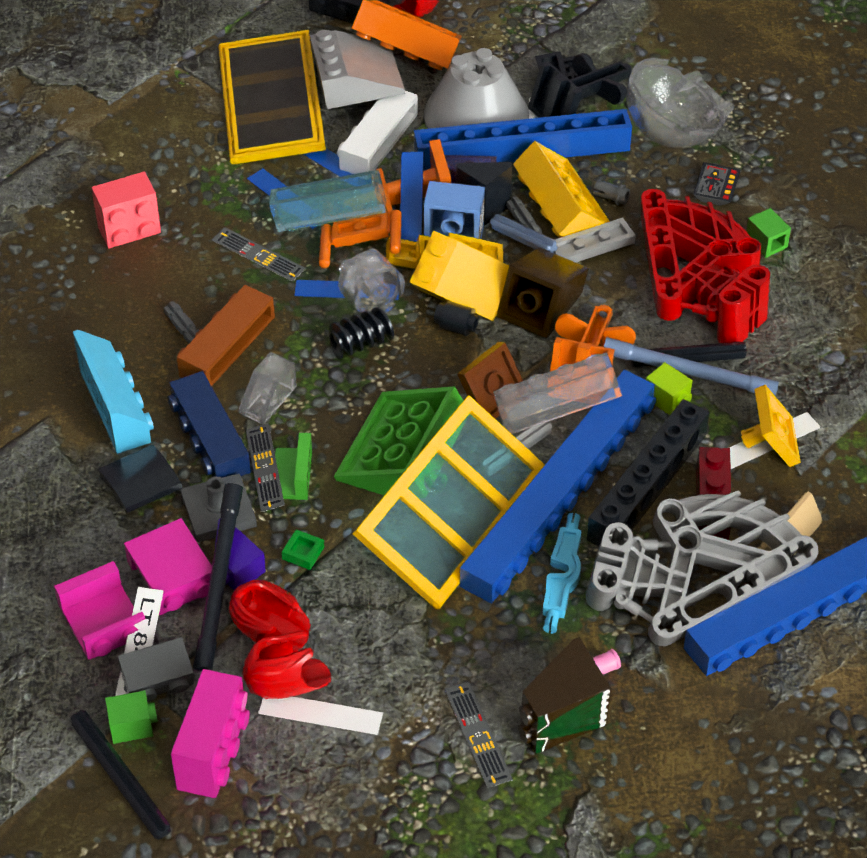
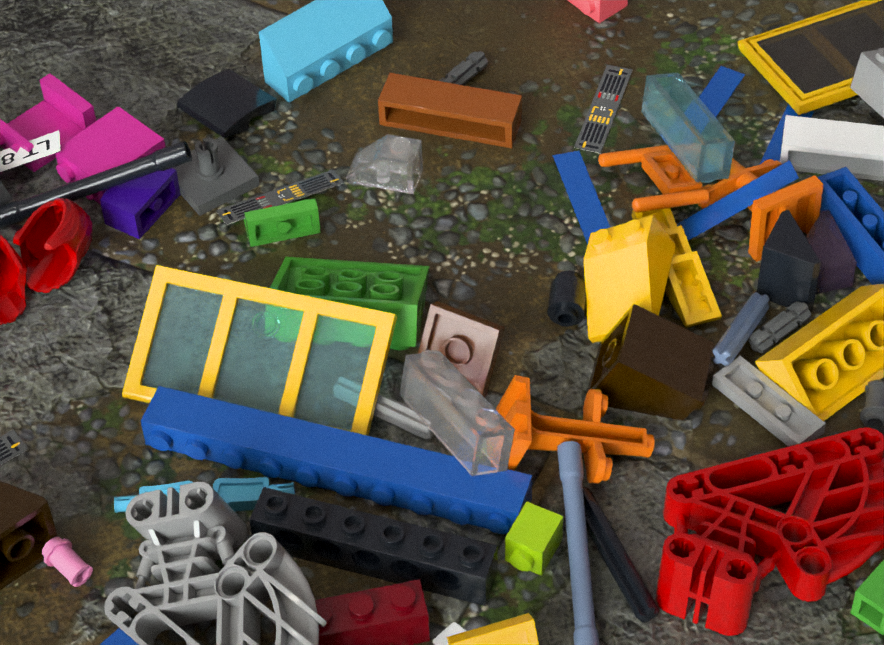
camera: 75 degrees right, 0 degrees up
dark blue brick [167,371,251,478] -> none
green plate [282,529,325,570] -> none
black piece [329,307,394,359] -> none
clear brick [338,248,405,313] -> none
medium blue brick [424,181,485,239] -> none

